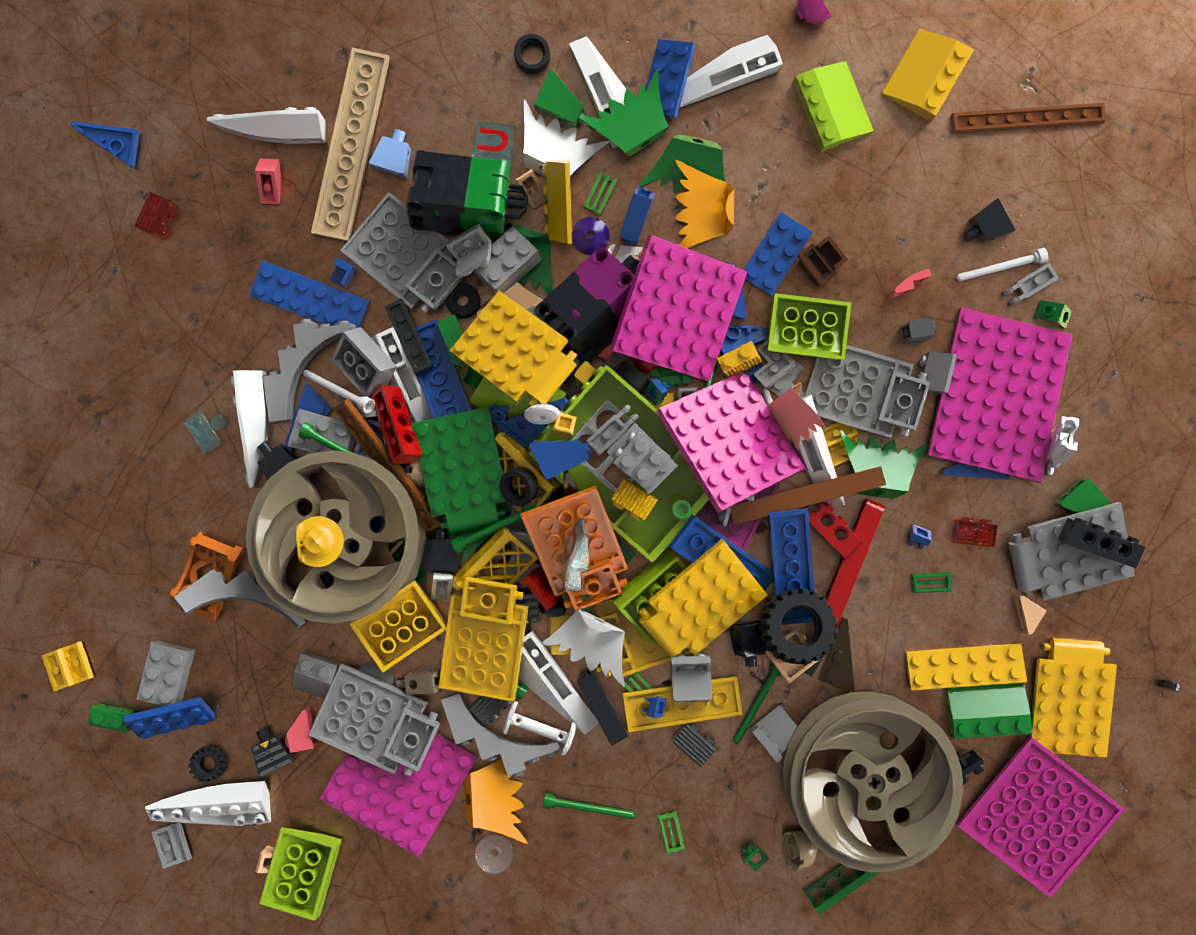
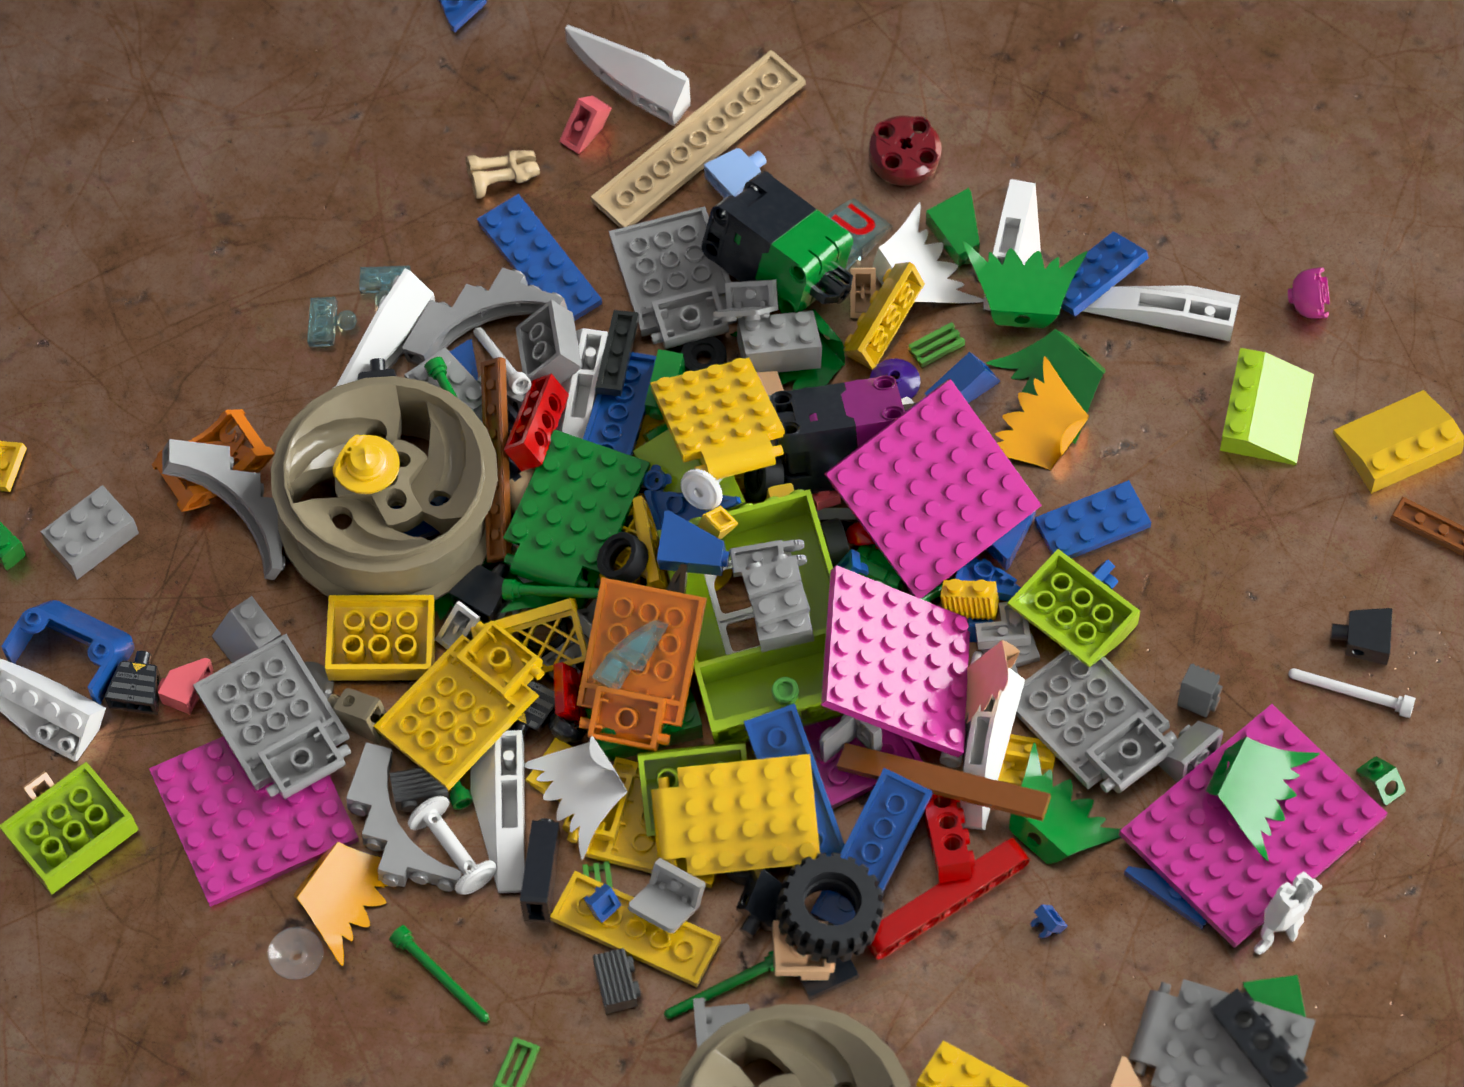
camera: 40 degrees right, 25 degrees down
blue plate [124,697,215,739] -> none
clear red brick [134,192,176,239] -> none
black tyre [188,745,227,783] -> none
blue panel [330,257,357,289] -> none
black tyre [514,34,550,74] -> none
yellow brick [611,478,658,521] -> none
reddish brown plate [797,236,848,286] -> none
dark brown wing [818,617,855,692] -> none
coral slope [886,268,931,299] -> none
green tile [911,572,952,593] -> none
clear red brick [952,517,998,548] -> none
light grey hinge [1003,263,1059,306] -> none
none -> blue windscreen [1,600,134,704]
none -> clear light blue plate [359,266,411,307]
none -> tan piece [465,150,540,199]
none -> dark red piece [869,116,941,186]
none -> tile [1092,559,1118,589]
none -> piece [1206,737,1320,861]

